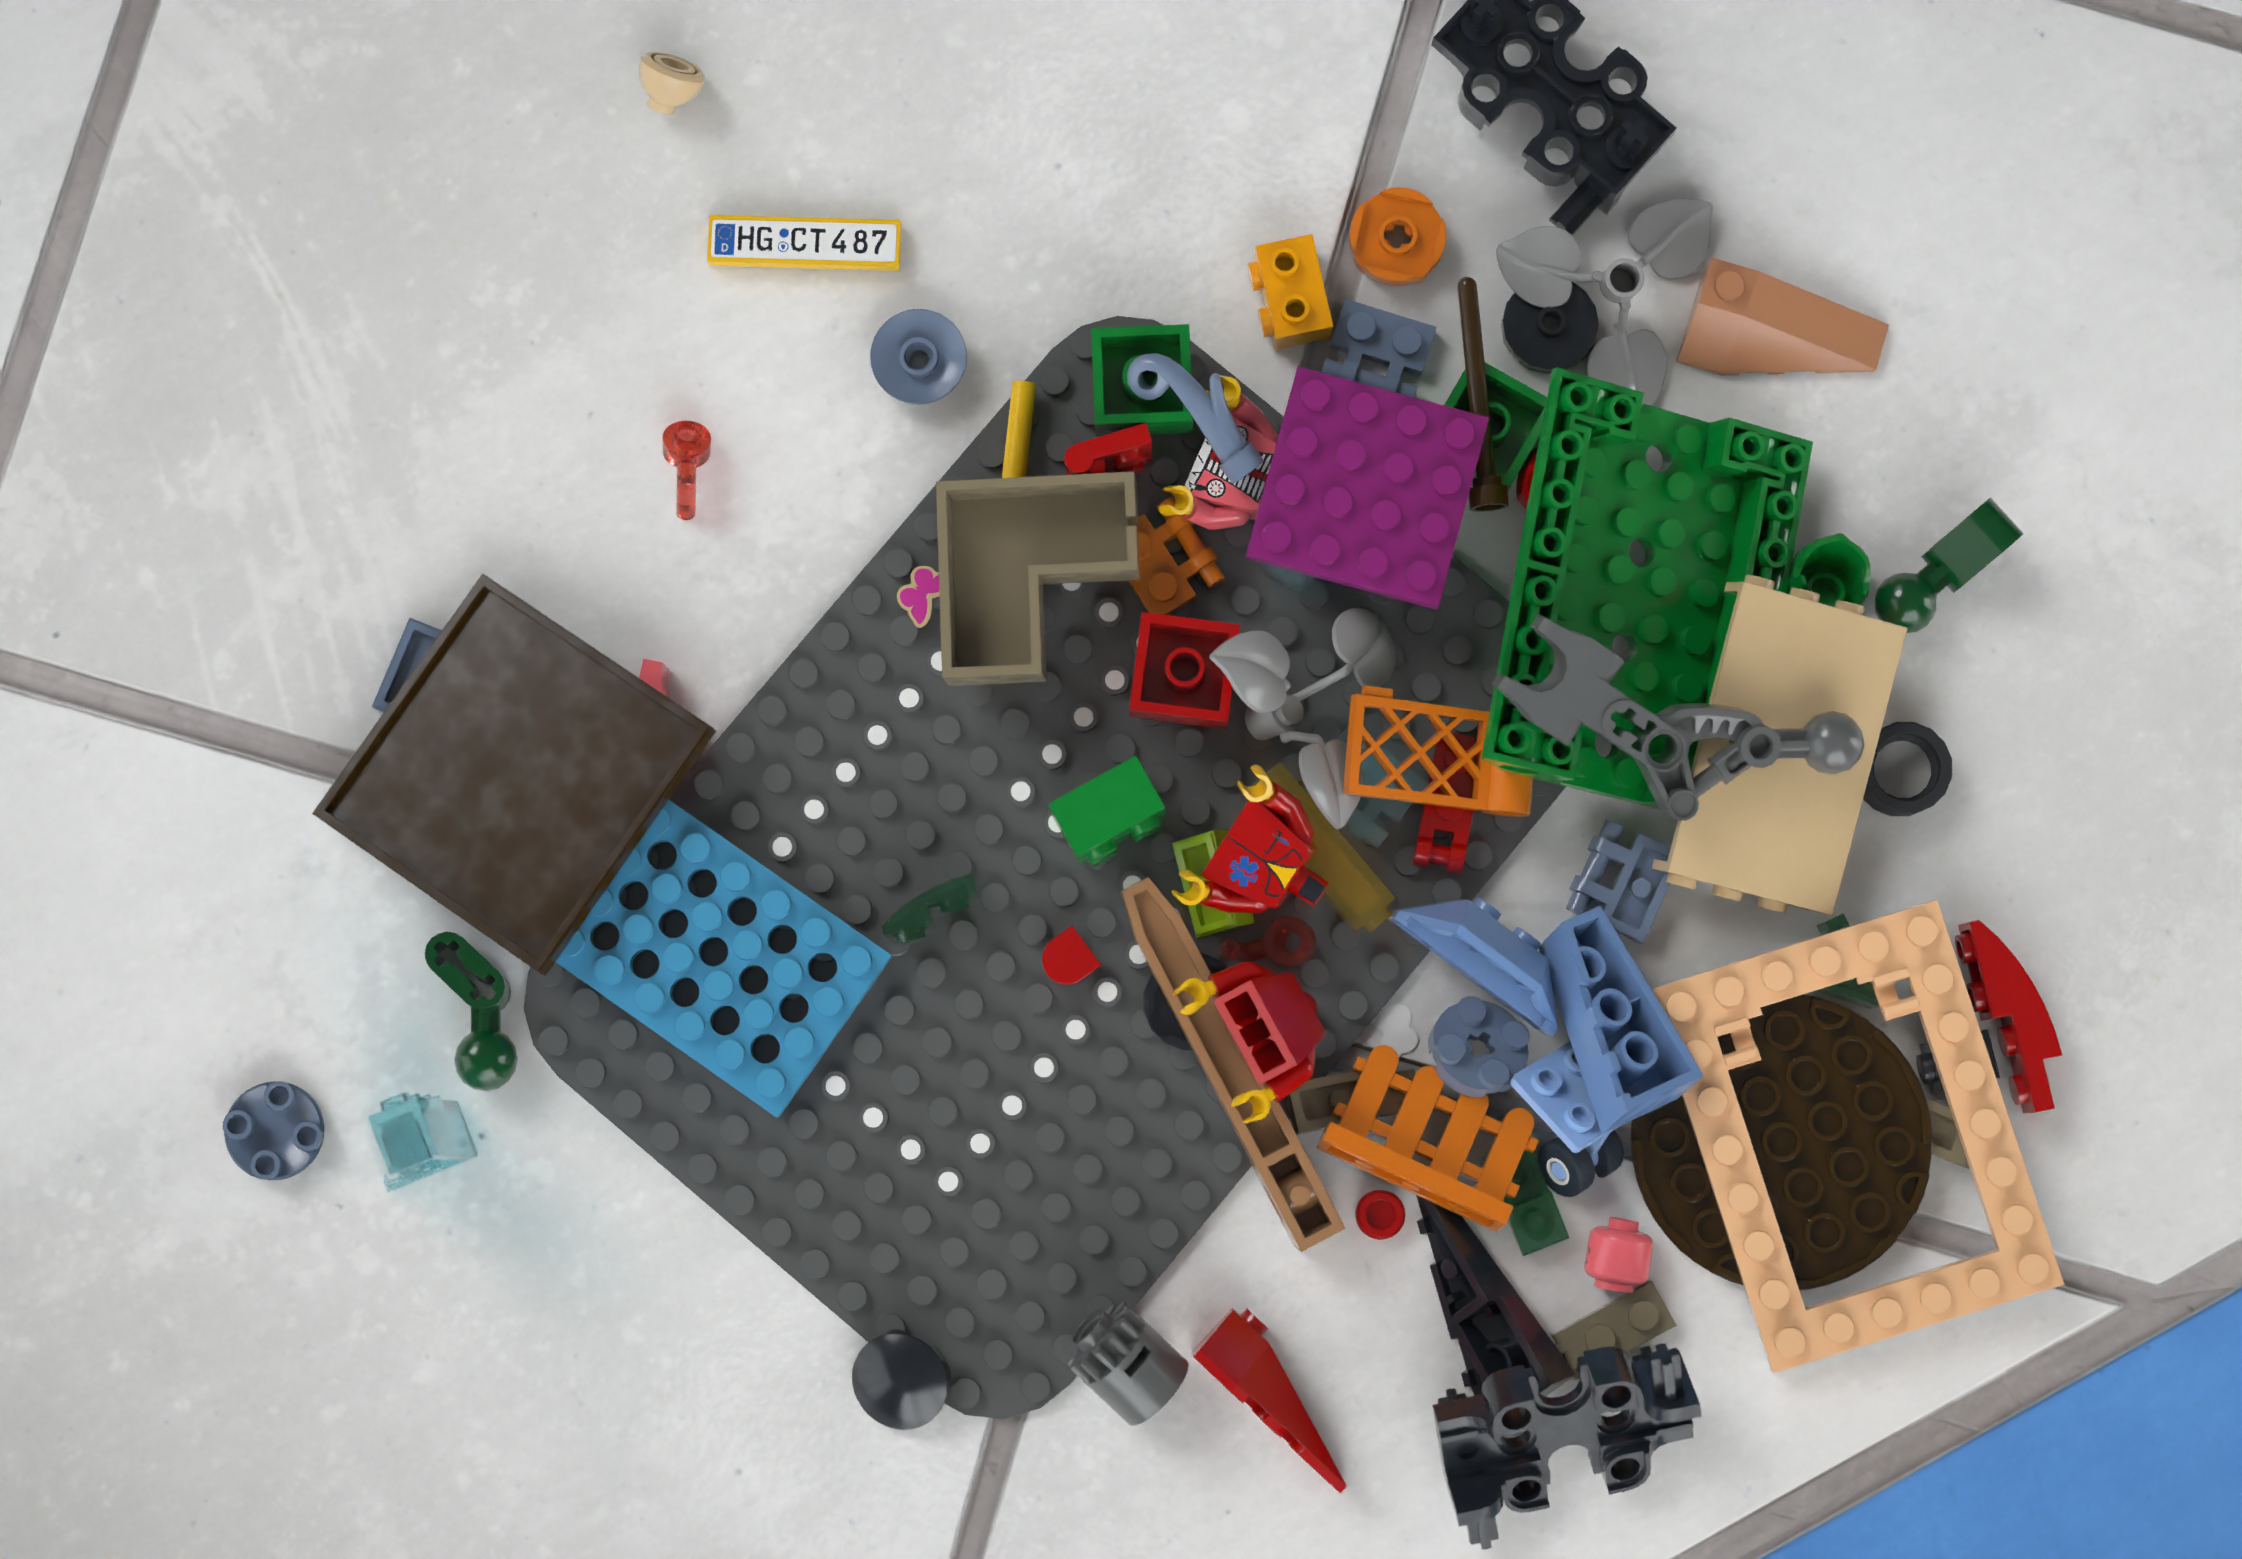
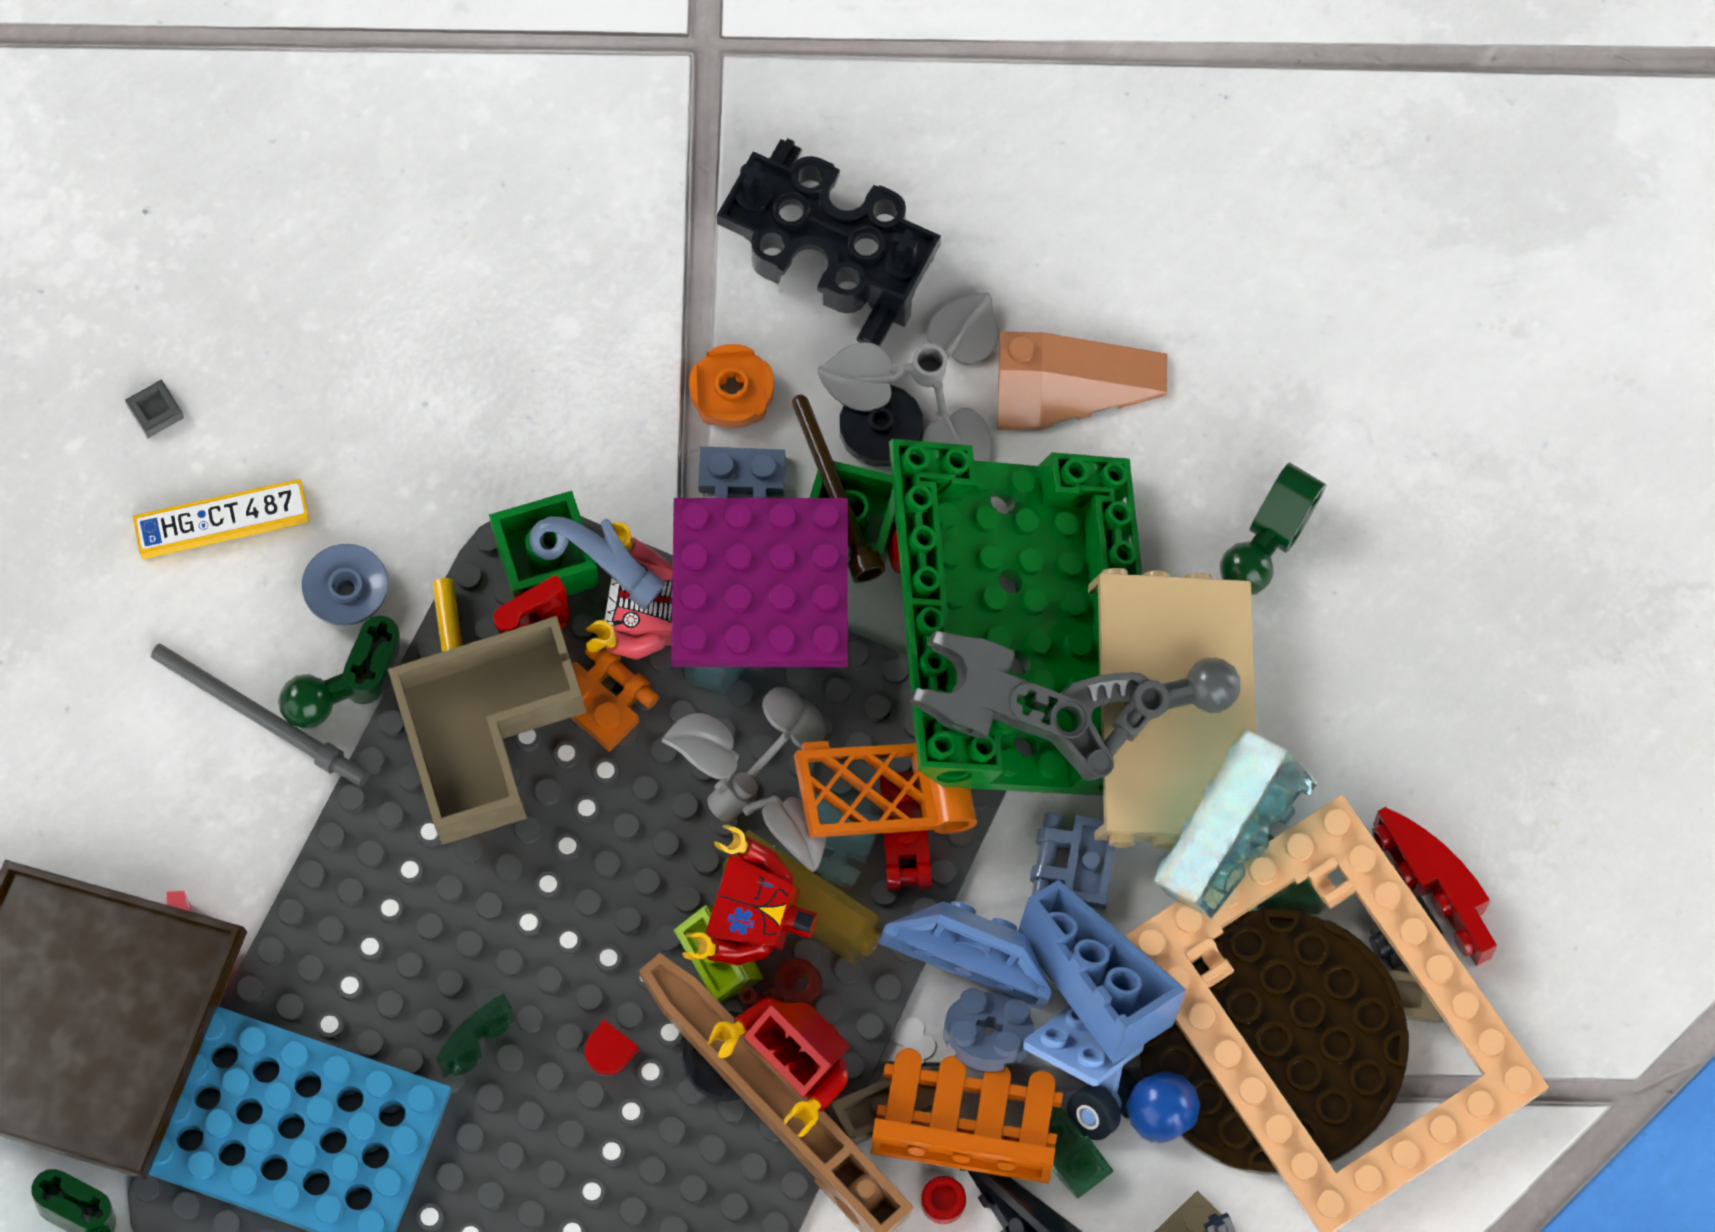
camera: 20 degrees left, 15 degrees down
tan brick [639,52,706,114] -> none
clear red plate [662,420,711,520] -> none
dark pink sticker [897,566,939,628] -> none
green brick [1048,755,1165,867] -> none
red brick [1129,612,1240,729] -> none
light orange brick [1247,234,1333,350] -> none
coral head [1584,1217,1653,1293] -> none
green hair [1787,533,1871,607] -> none
black tyre [1863,722,1952,816] -> none
none -> dark grey tile [125,379,184,439]
none -> dark grey bar [151,643,370,787]
none -> dark green beam [278,615,400,729]
none -> blue hair [1126,1071,1200,1143]
none -> clear light blue wedge [1154,730,1318,919]

